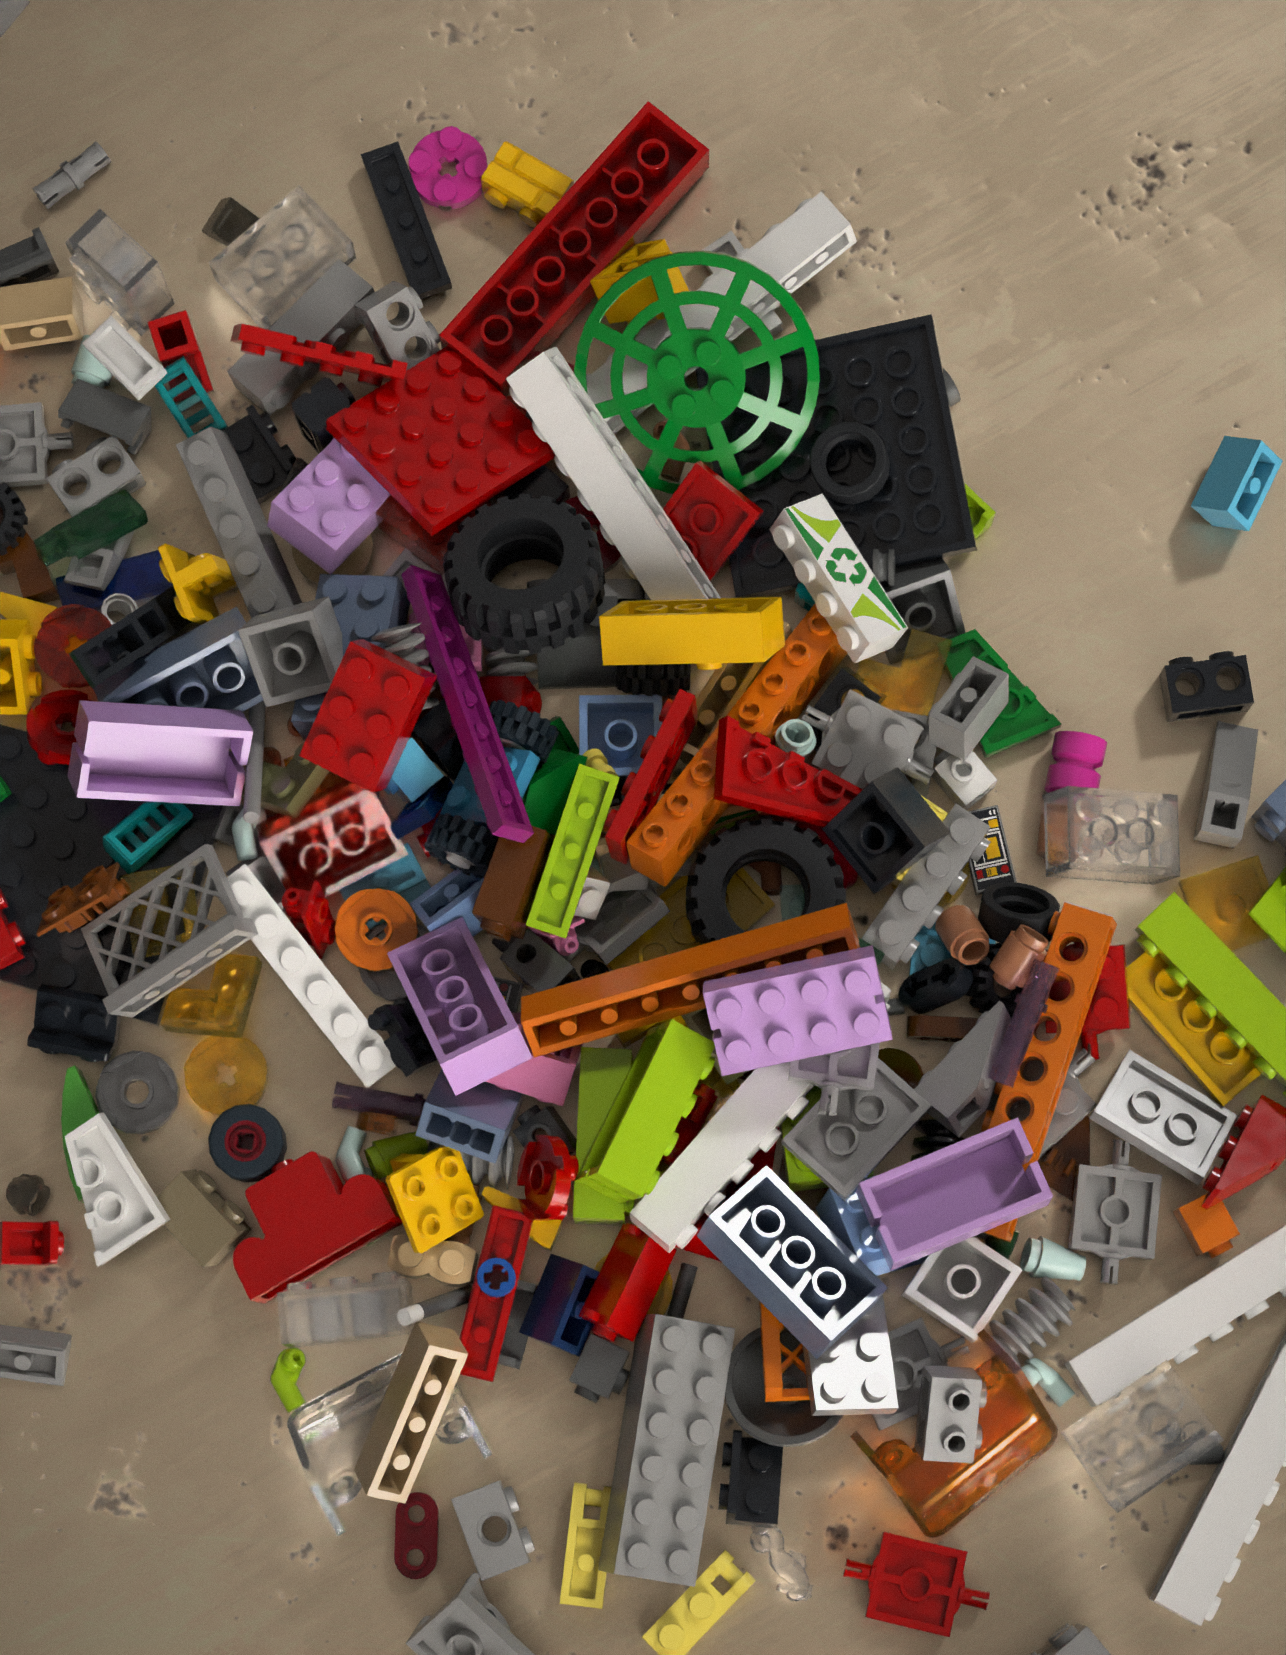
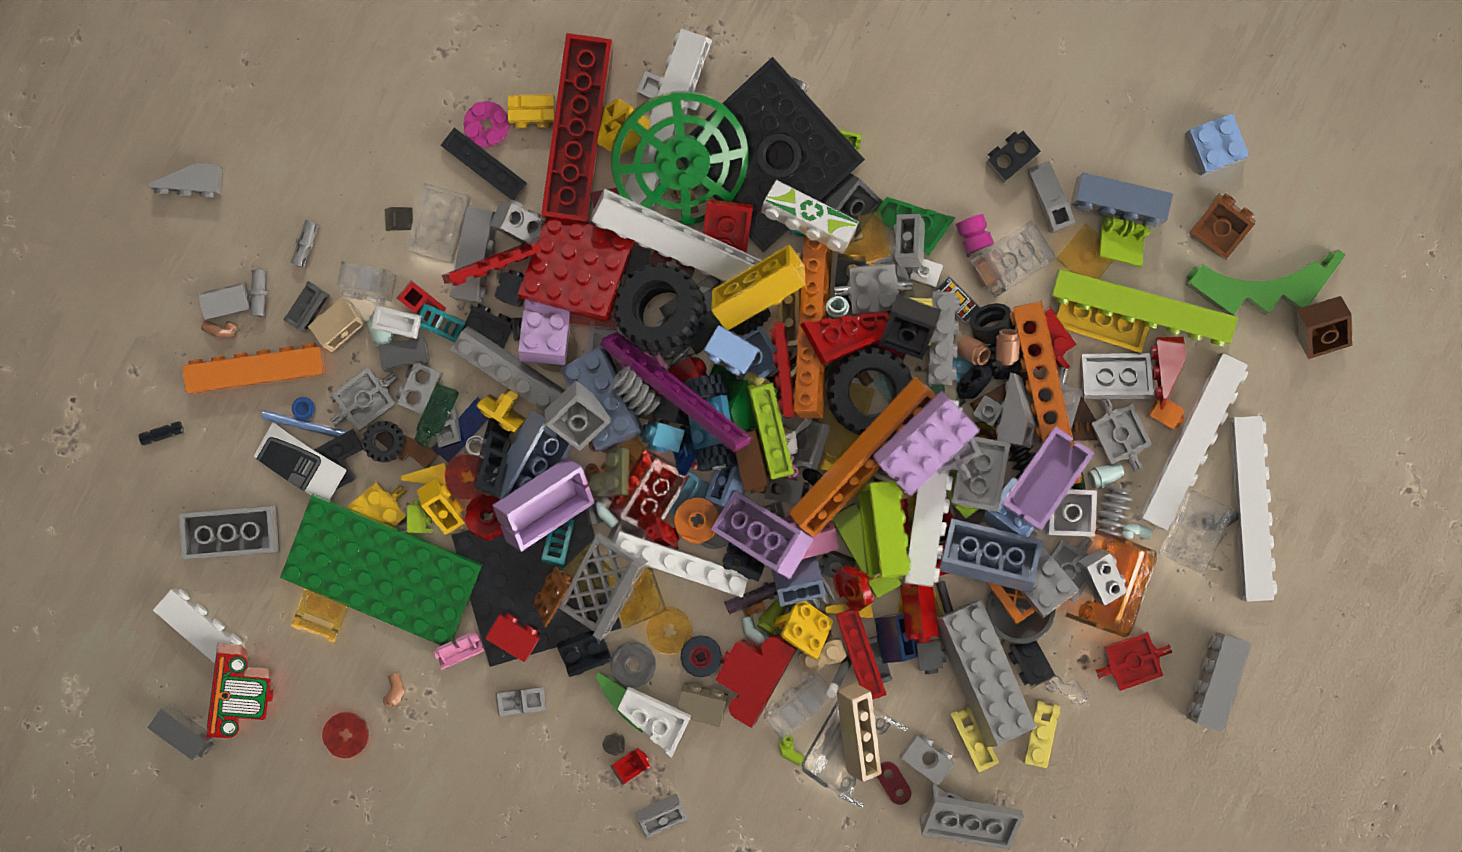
camera: 30 degrees left, 10 degrees up
light grey bar [243,701,266,823] -> none
red brick [299,639,437,793] -> none
blue bush [477,1258,516,1298] -> none
dark grey bush [873,549,895,586] -> none
pin [987,959,1060,1088] -> none
medium azure brick [1191,436,1283,531] -> none
none -> light blue brick [704,326,759,376]
none -> light grey bracket [973,396,1002,426]

